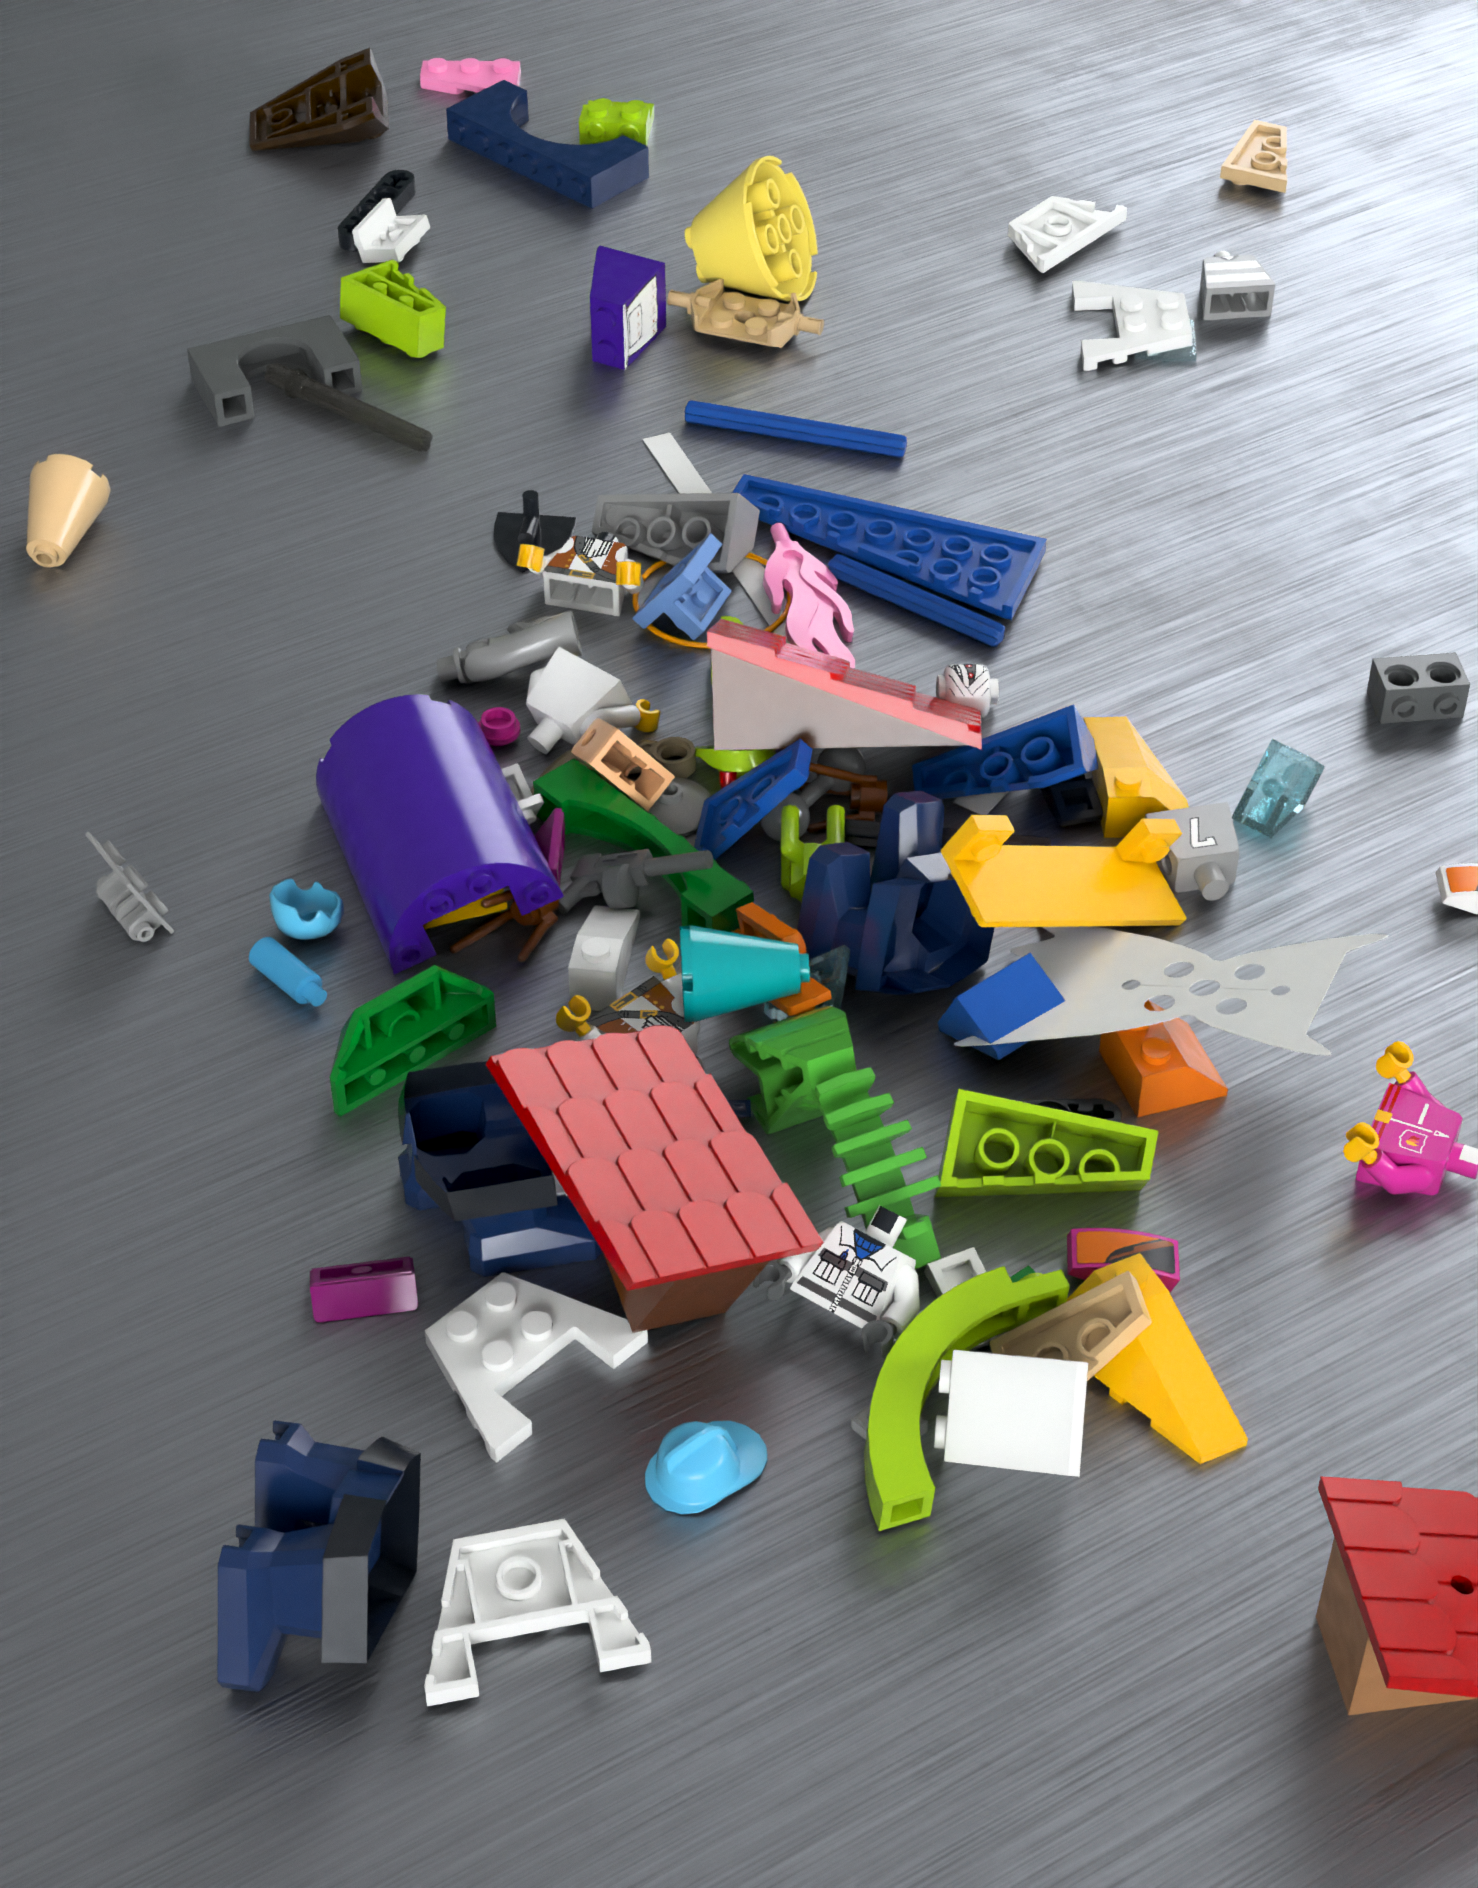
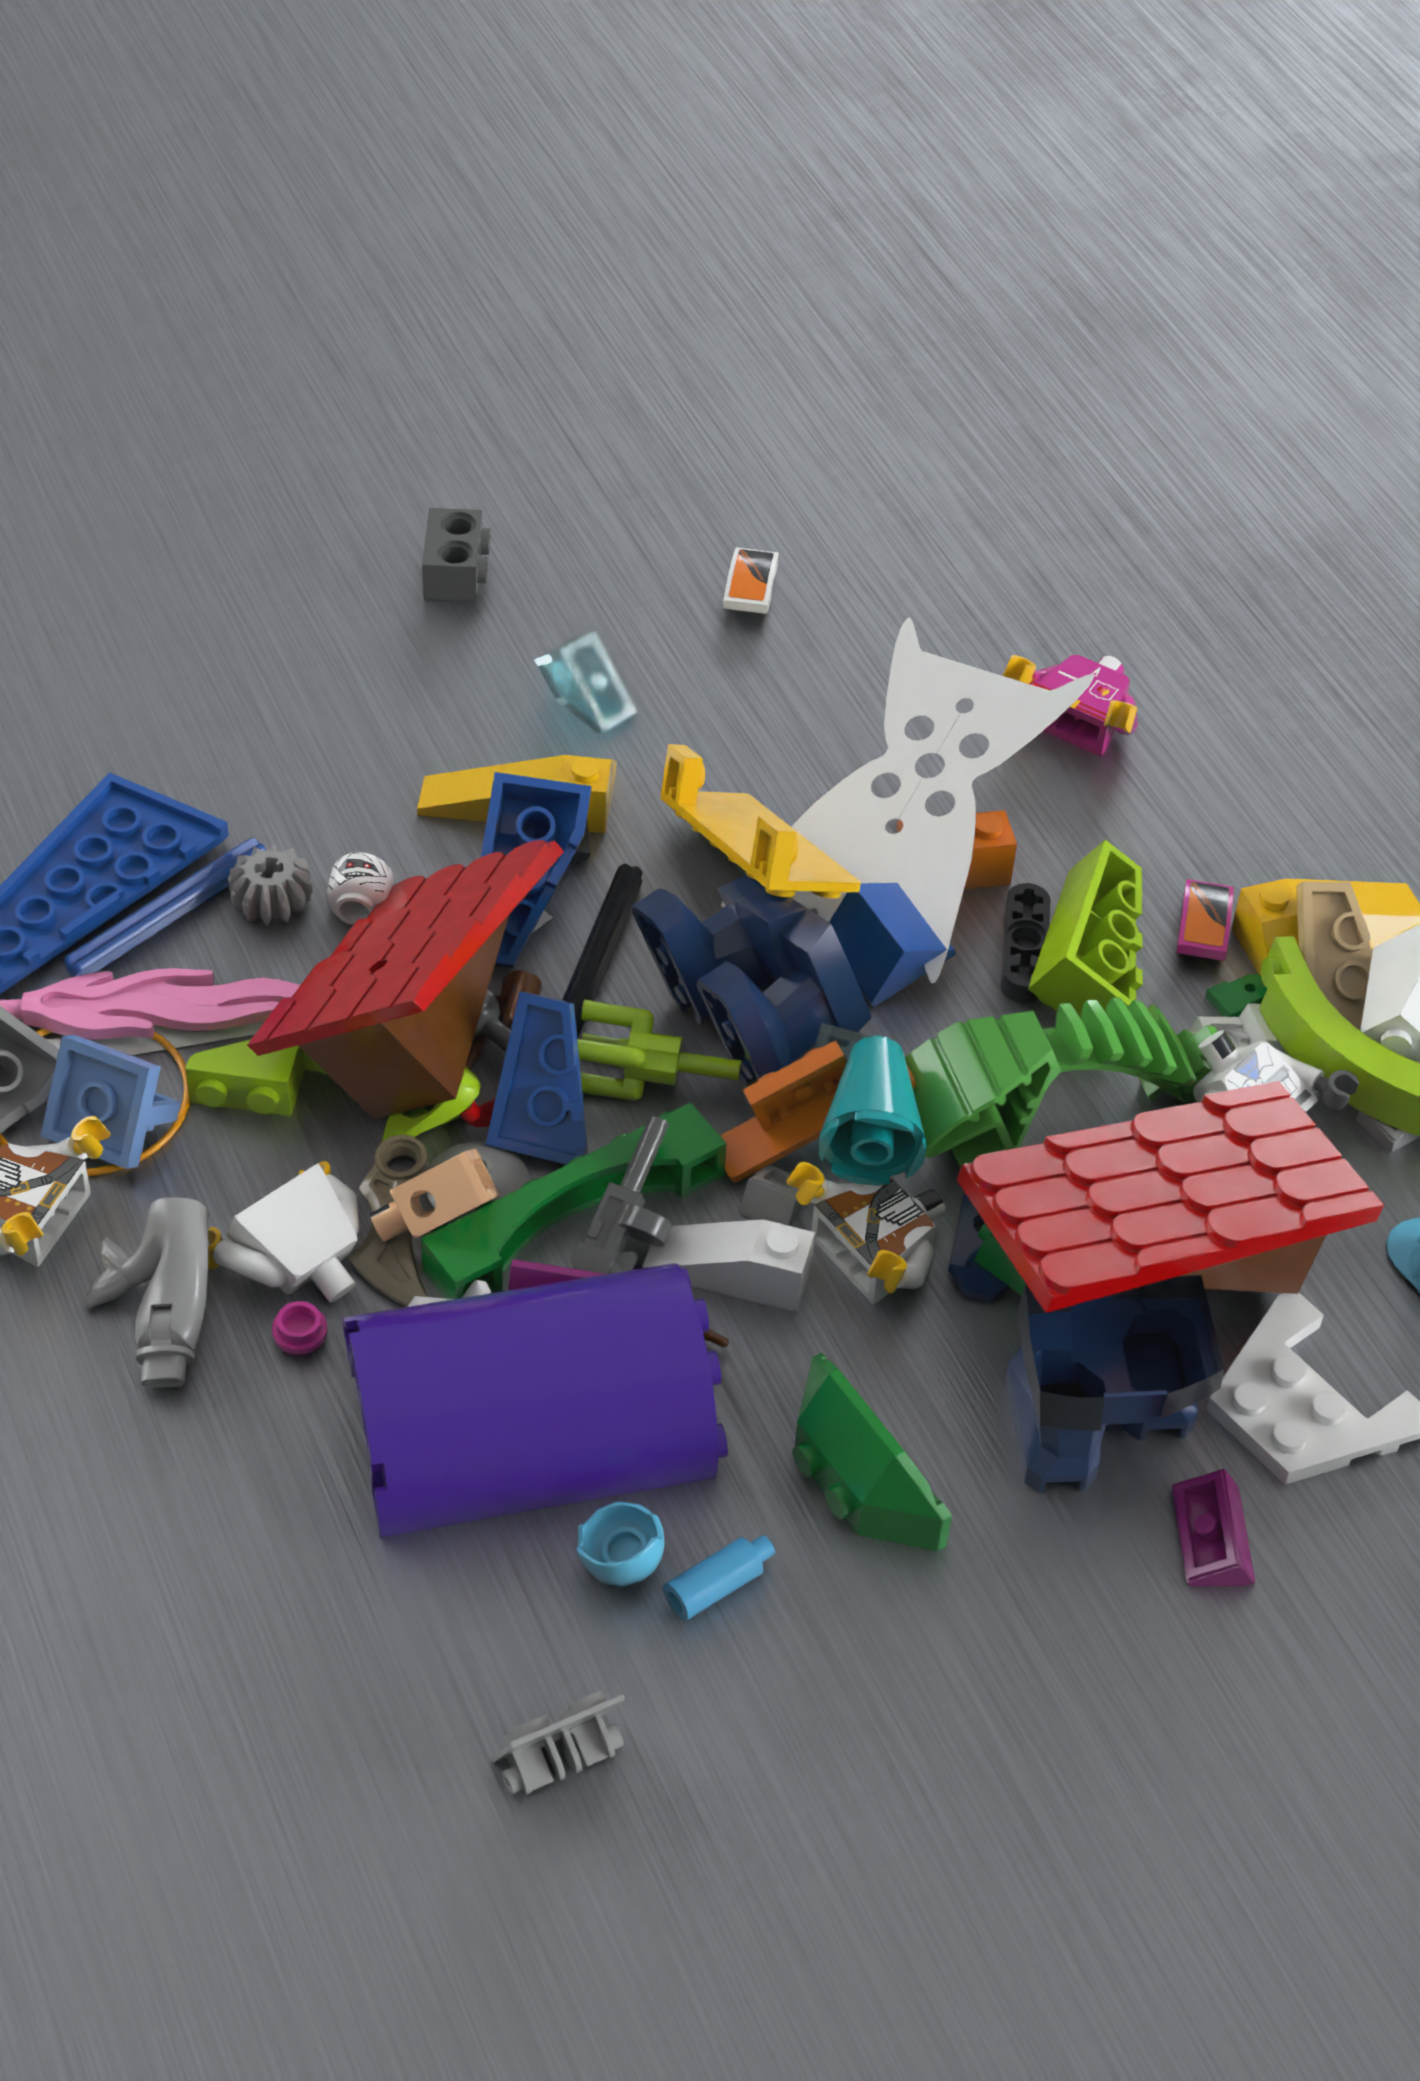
camera: 85 degrees left, 5 degrees up
light grey torso [1145,802,1239,901] -> none
none -> light grey gear [228,844,313,926]

